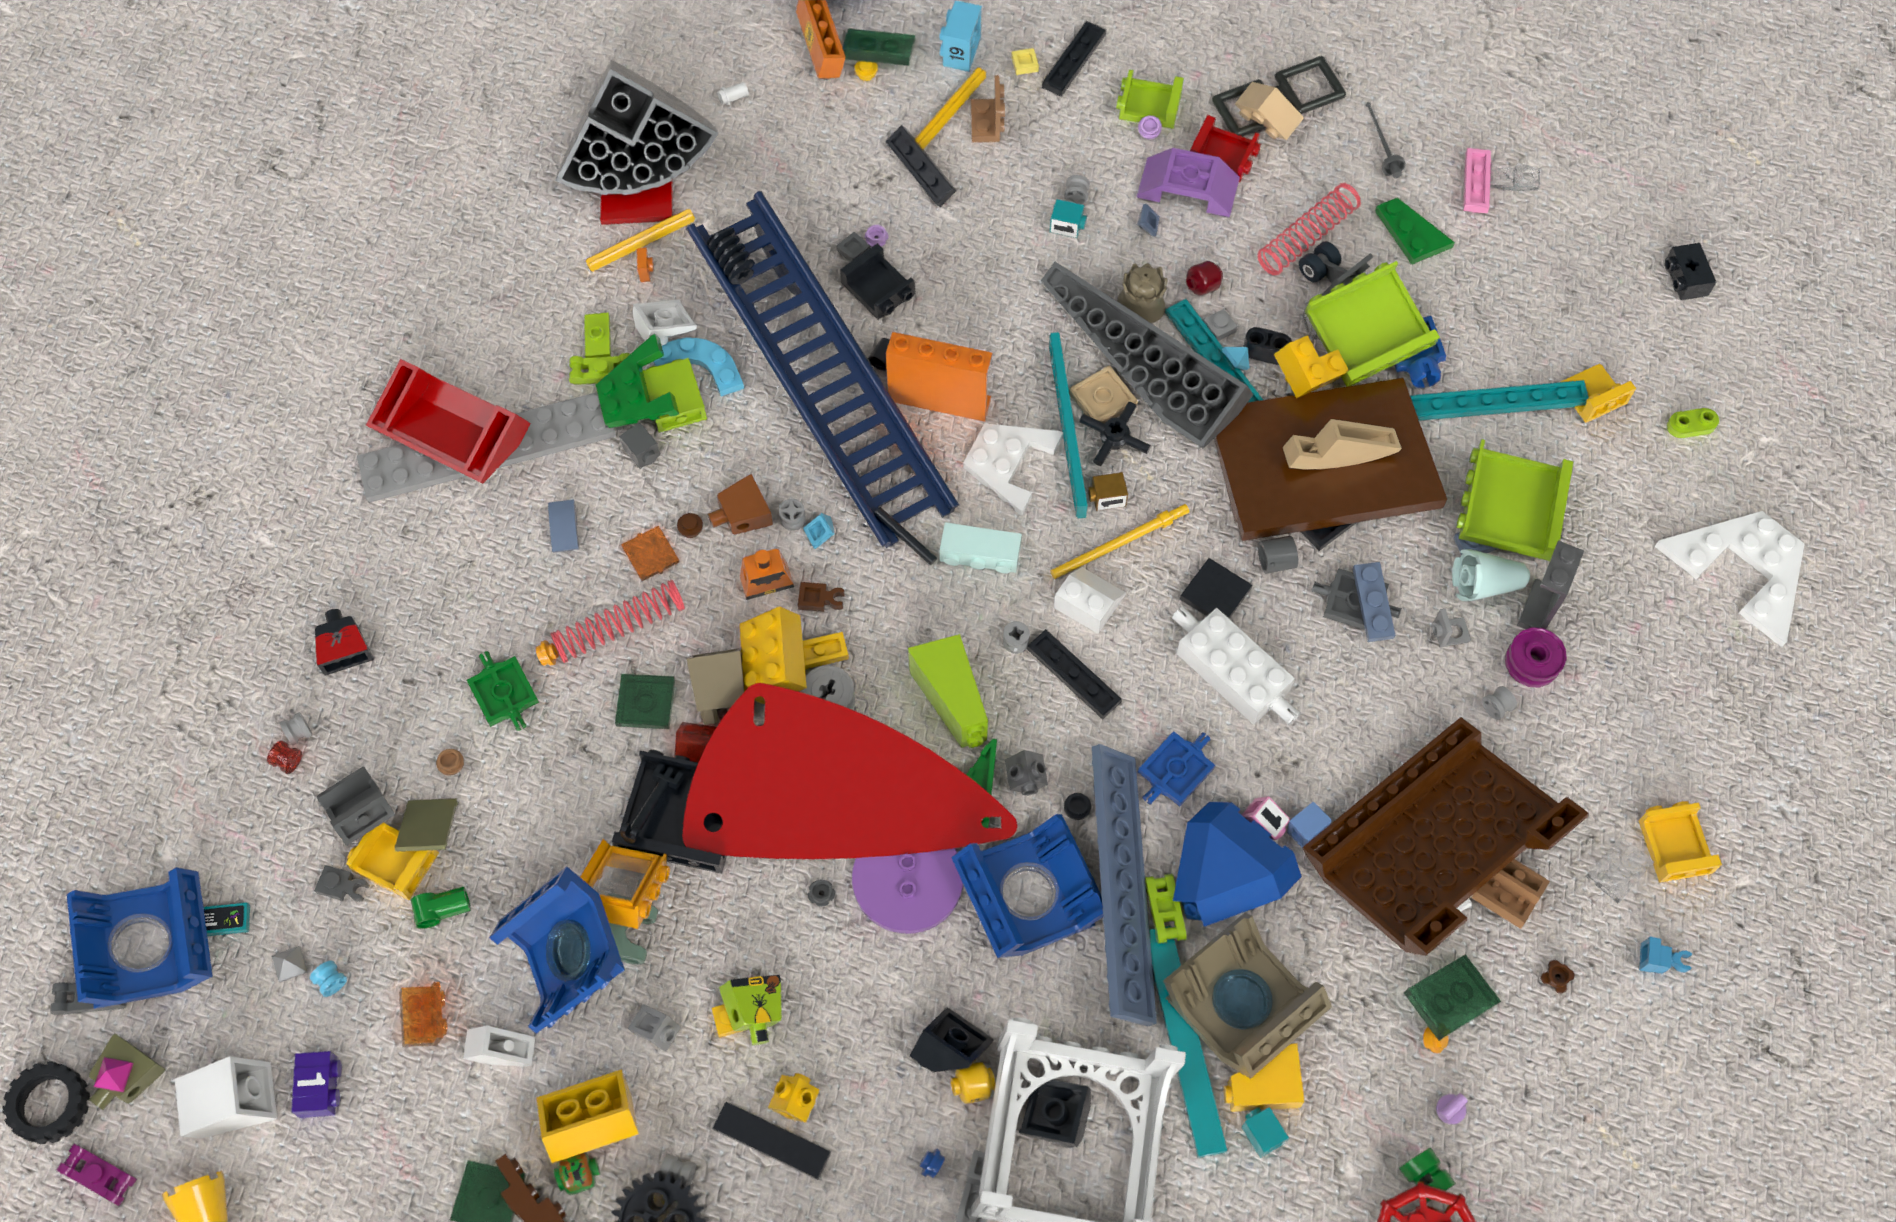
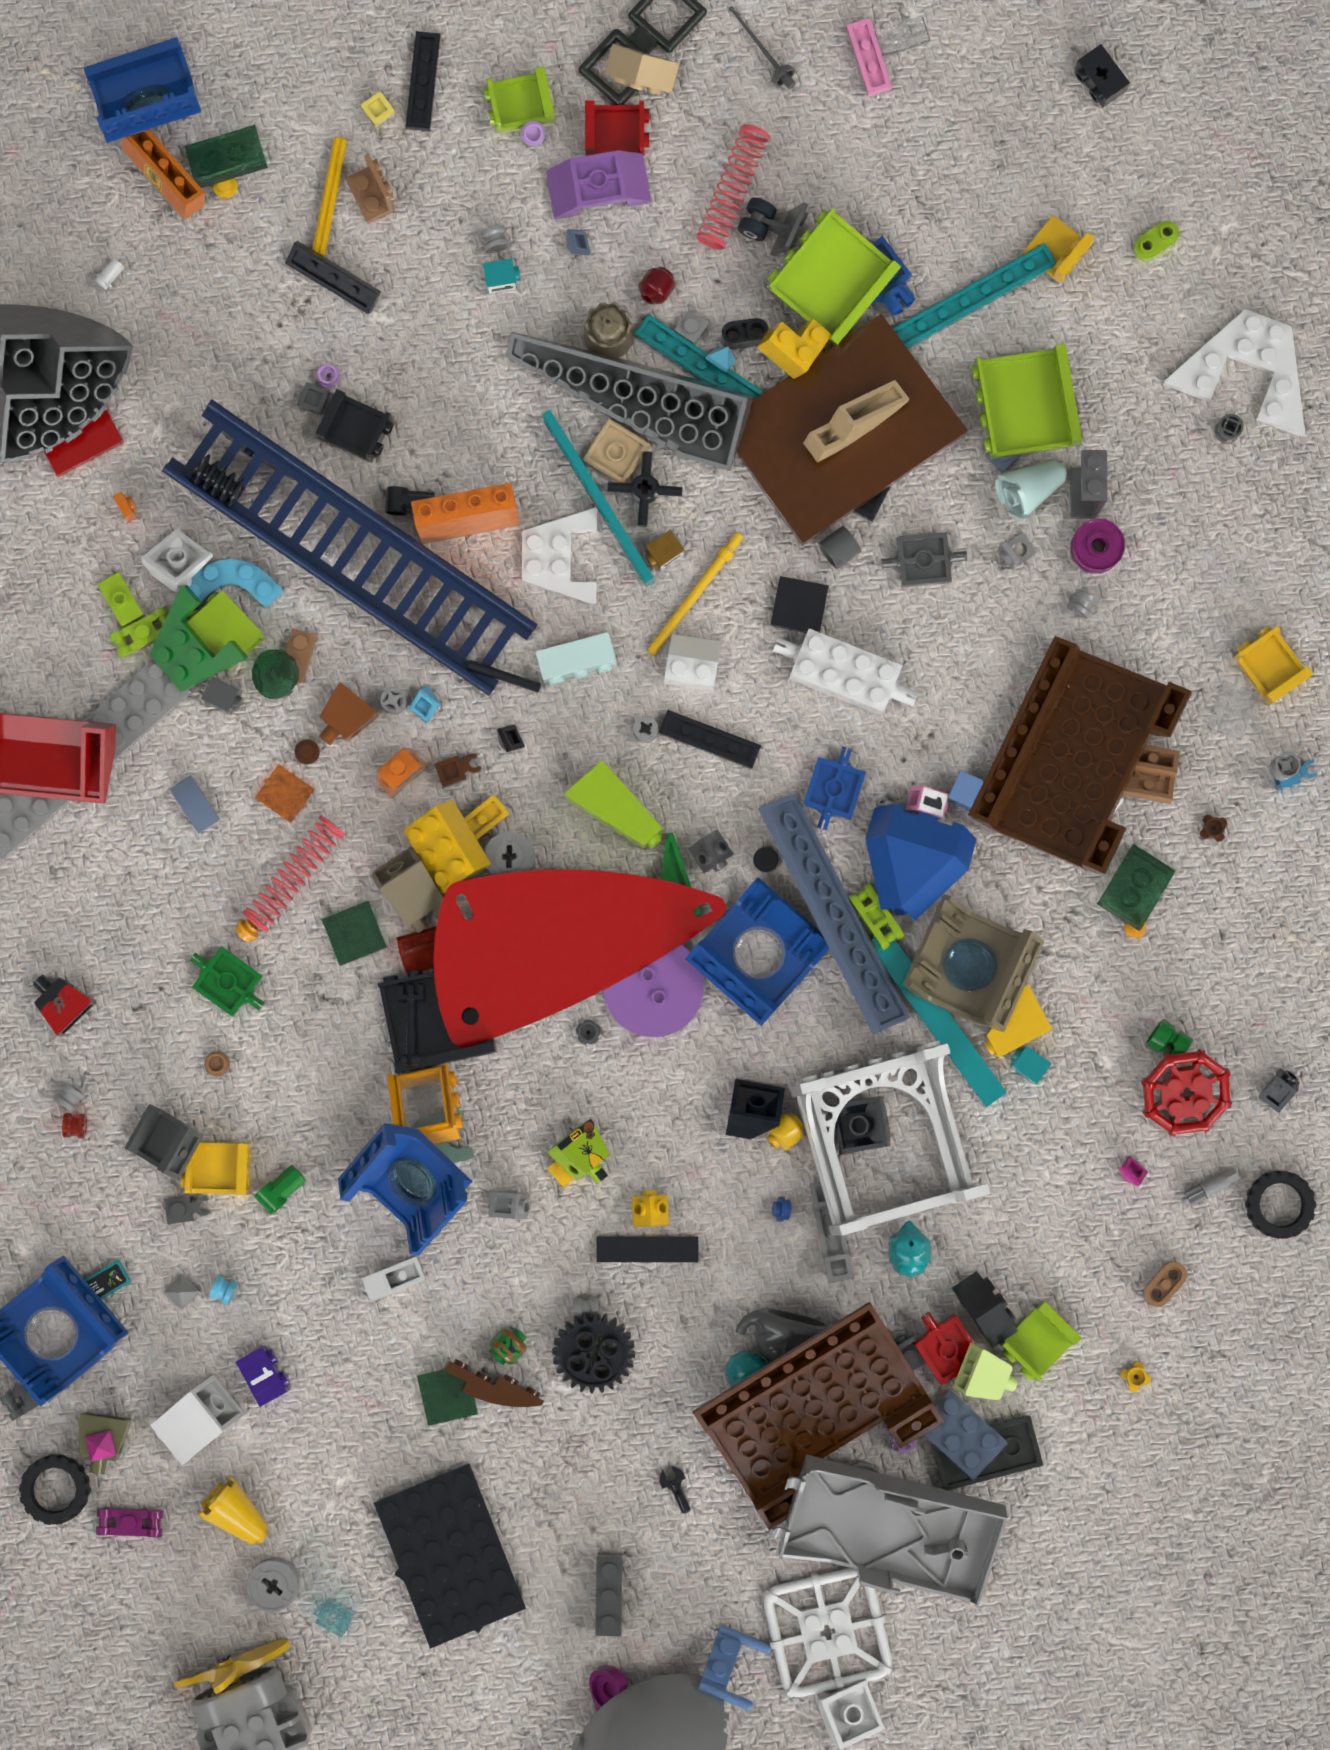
camera: 25 degrees left, 20 degrees up
olive piece [395,798,458,852] -> none
clear orange bracket [399,982,447,1047] -> none
yellow brick [536,1069,639,1163] -> none
yellow axle [586,209,695,272] -> none
medium azure brick [940,0,982,72] -> none
sand blue plate [1353,562,1396,642] -> none
green wing [1375,197,1455,265] -> none
lavender plate [1436,1093,1468,1125] -> none
none -> clear green tile [252,649,299,699]
none -> medium nougat plate [278,628,317,684]
none -> black slope [497,724,525,752]
none -> dark grey wheel [1214,414,1244,444]
none -> light grey wheel [1270,752,1300,781]

